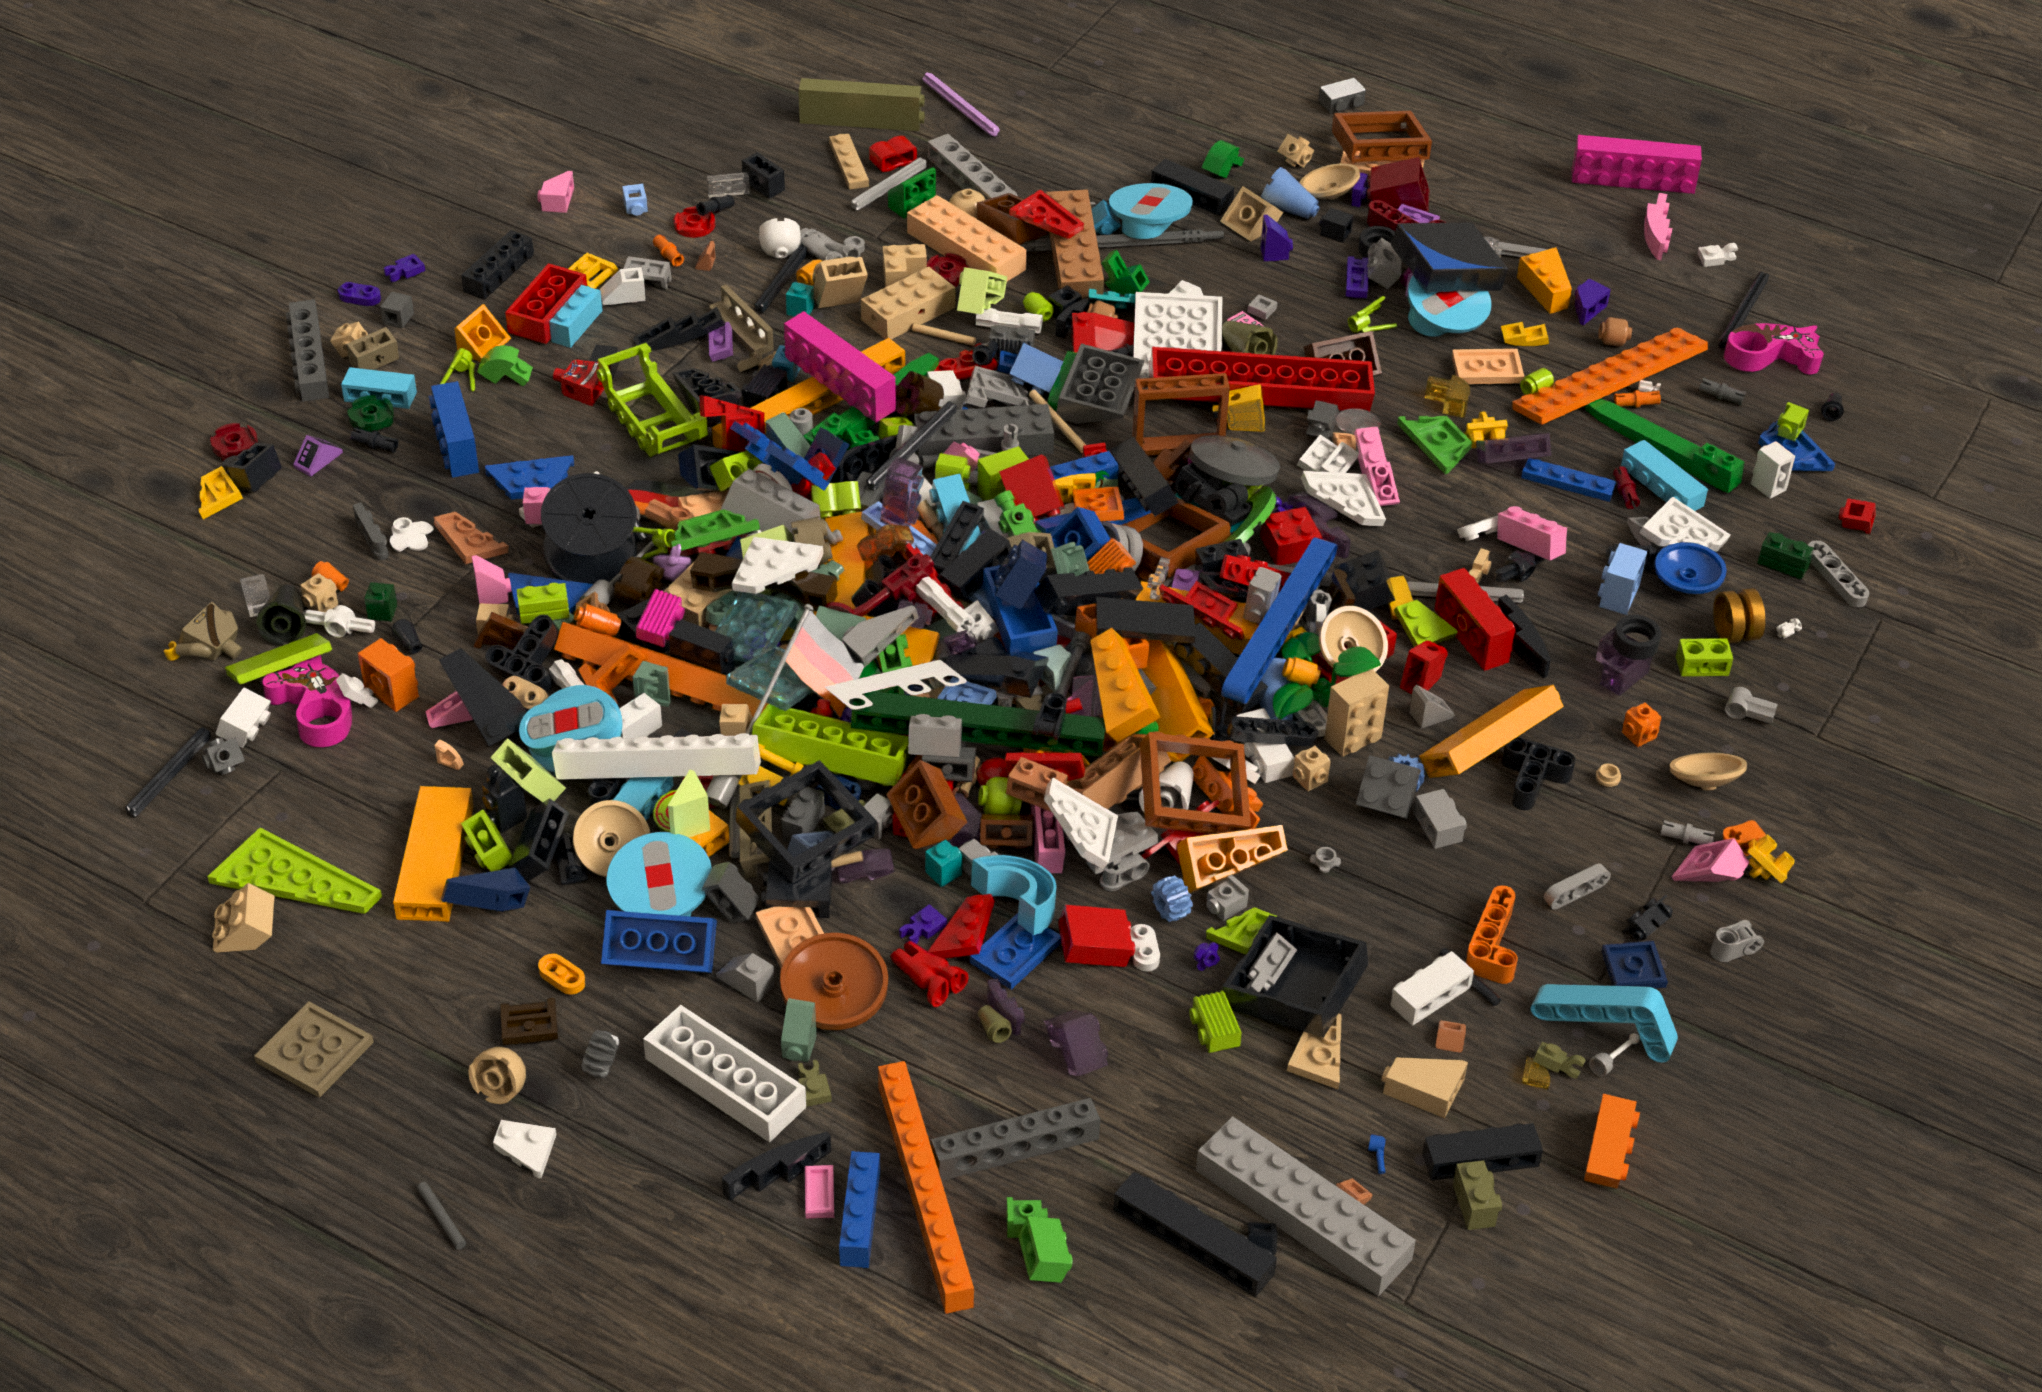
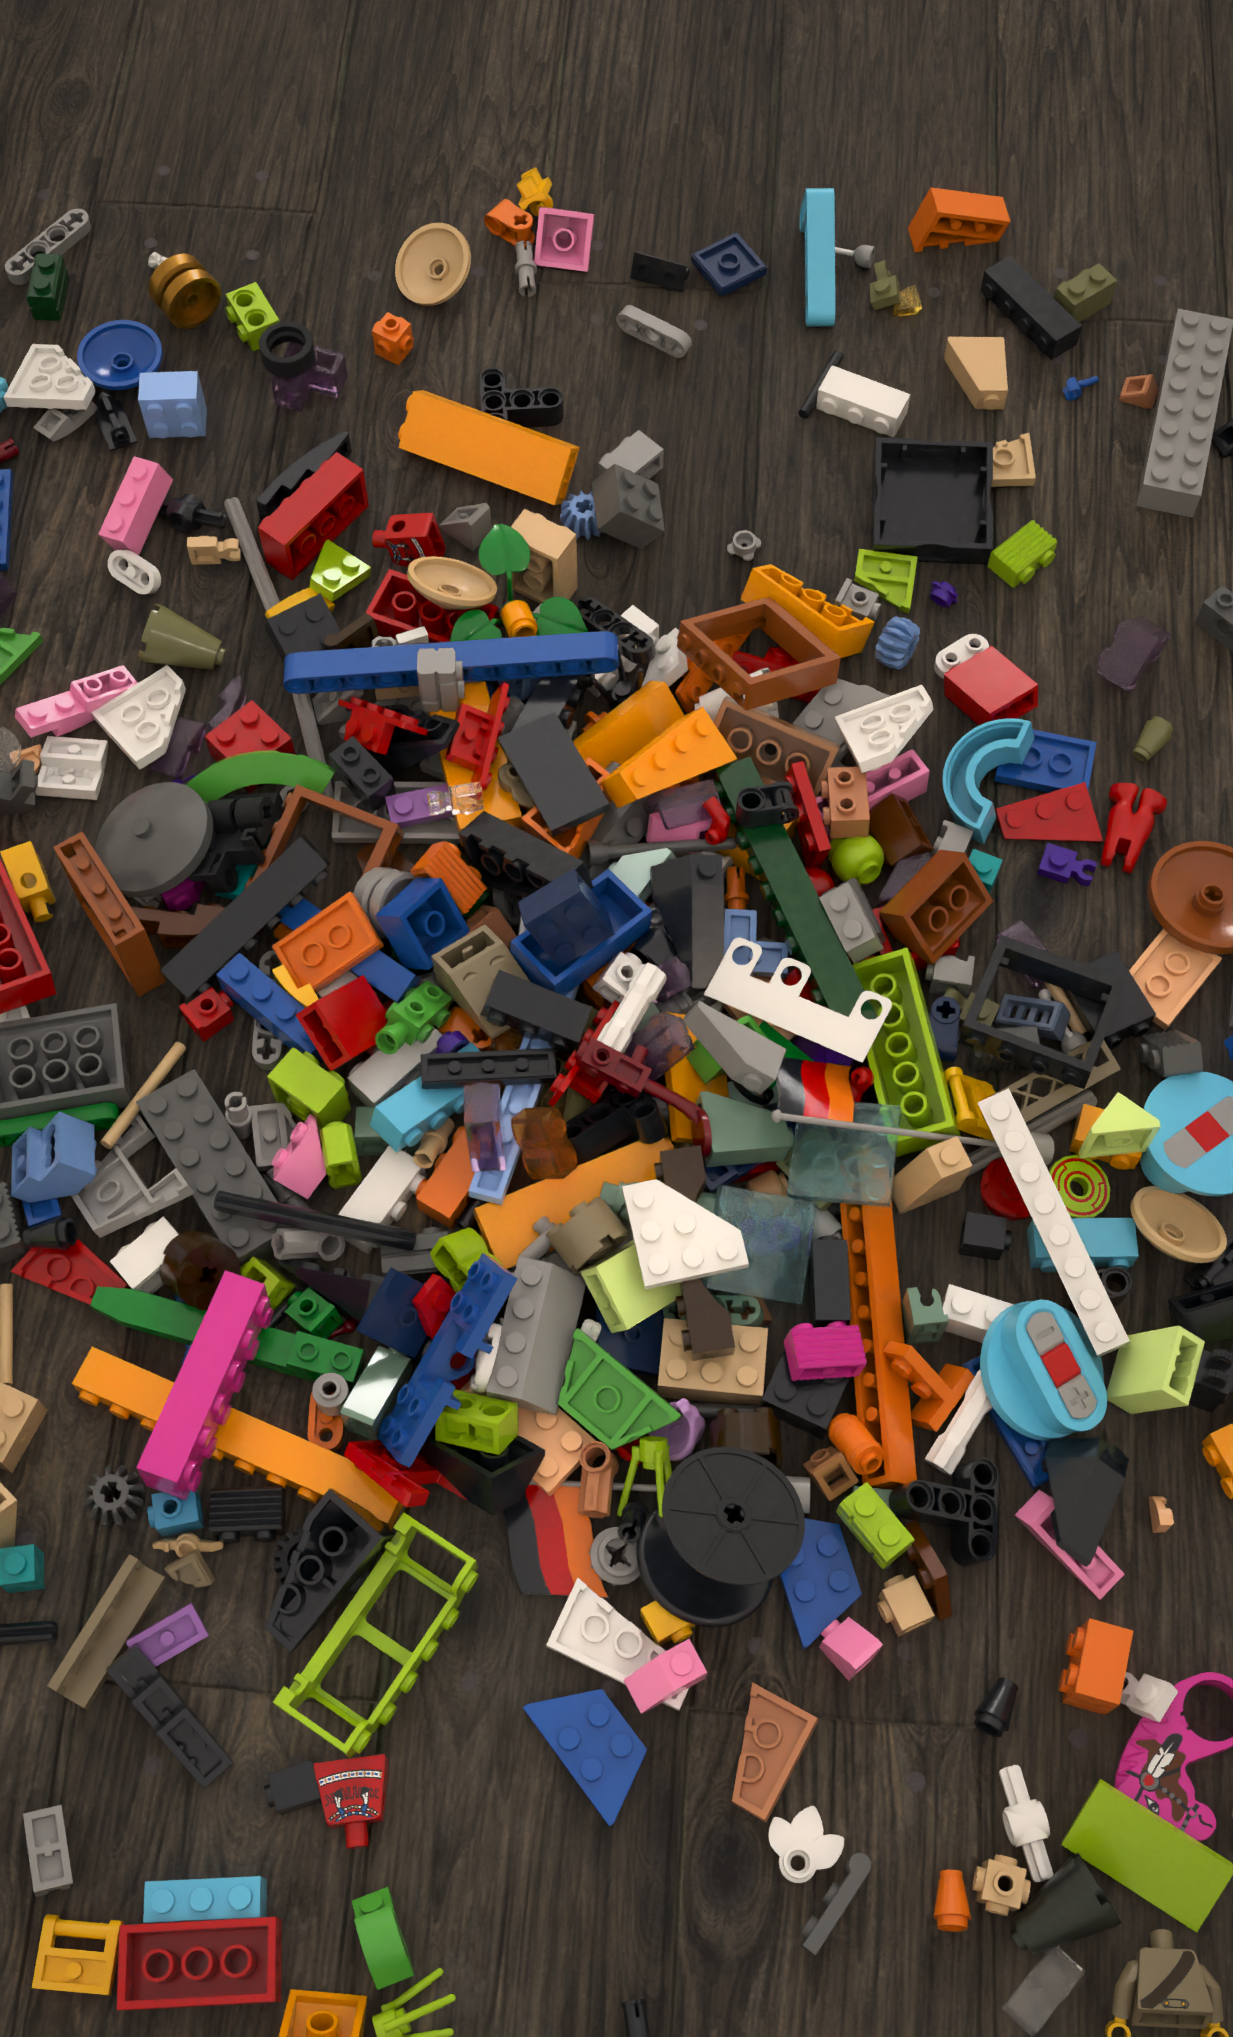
camera: 115 degrees left, 20 degrees up
dark green brick [364,582,397,622] -> none
blue piece [428,381,479,478] -> none
tan plate [502,676,548,710] -> none
white slope [600,267,646,305] -> none
slope [987,978,1025,1035] -> none
sand green hinge [1051,542,1090,576] -> none
light grey hinge [1245,933,1297,992] -> none
tan brick [1293,746,1330,791] -> none
nougat slope [1436,1020,1466,1053] -> none
orange beam [1466,885,1518,984] -> none
tan plate [1596,764,1621,787] -> none
light grey piece [1710,920,1764,962] -> none
light grey piece [1725,687,1778,724] -> none
none -> olive cone [138,603,226,670]

